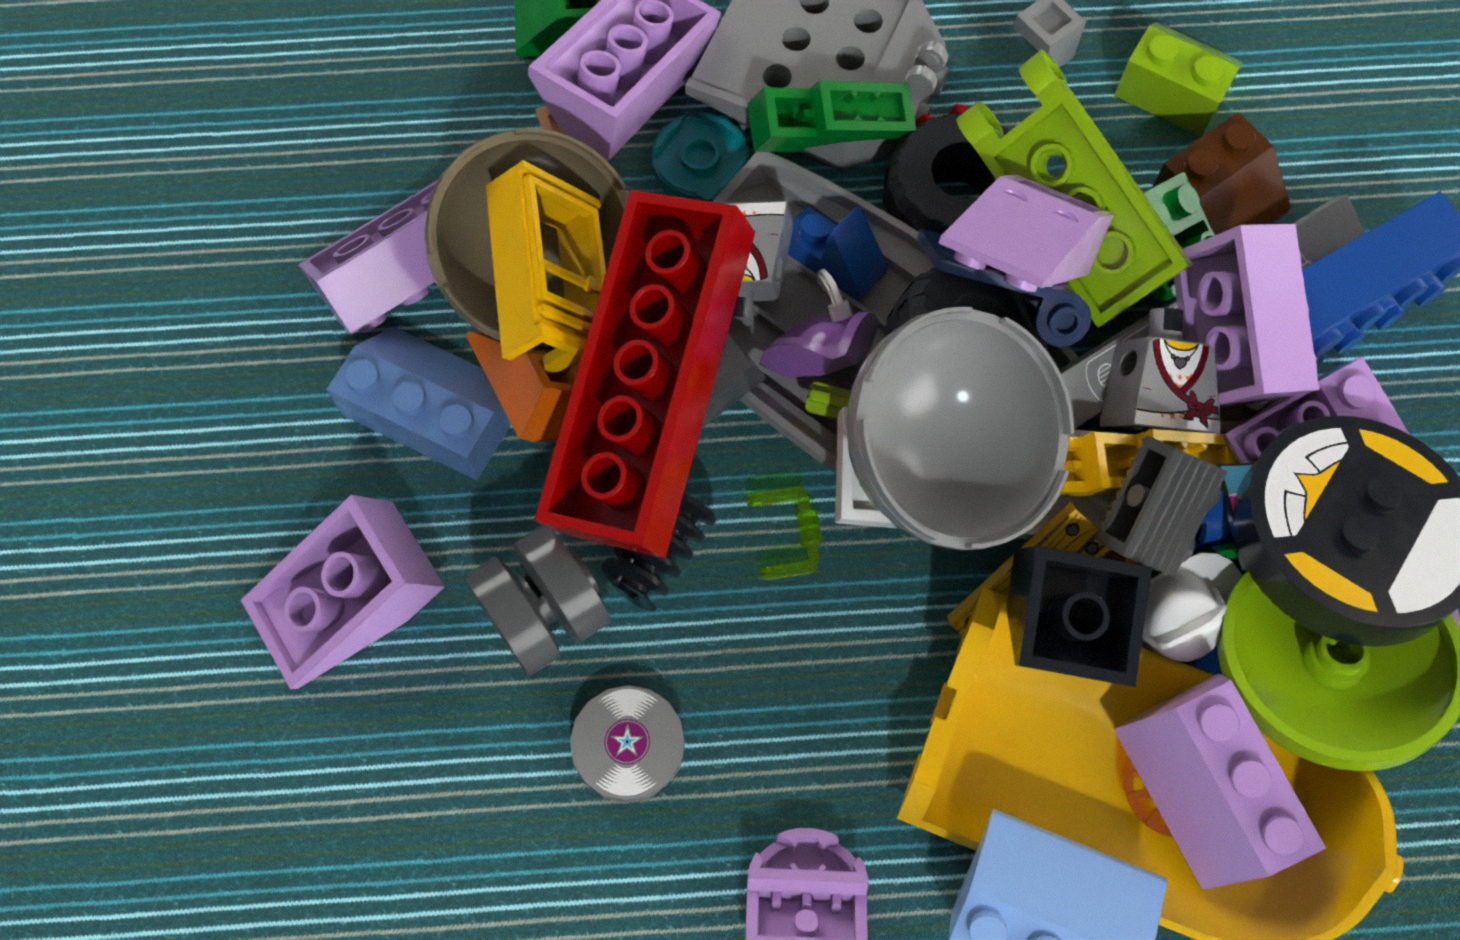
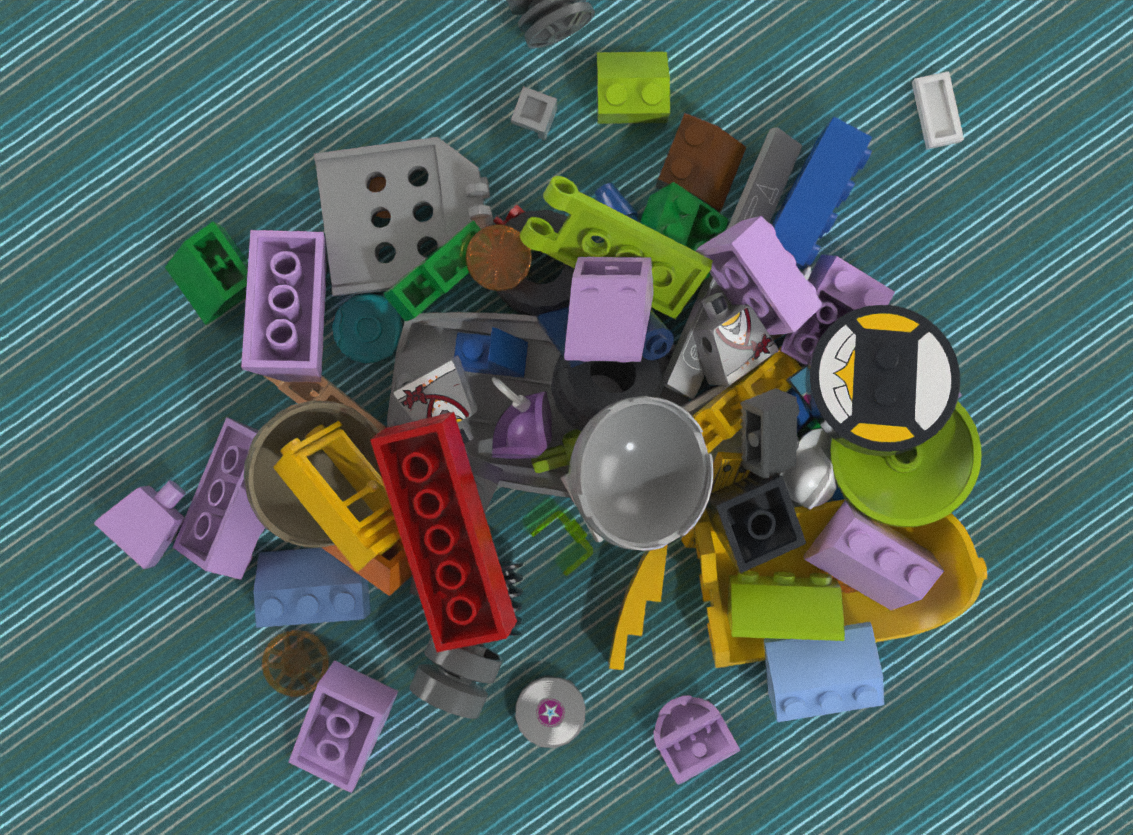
camera: 25 degrees left, 20 degrees up
none -> lavender torso [94,480,186,569]
none -> clear orange wheel [262,629,329,697]
none -> clear orange wheel [466,225,532,291]
none -> yellow slope [608,544,668,670]
none -> lime slope [727,570,845,641]

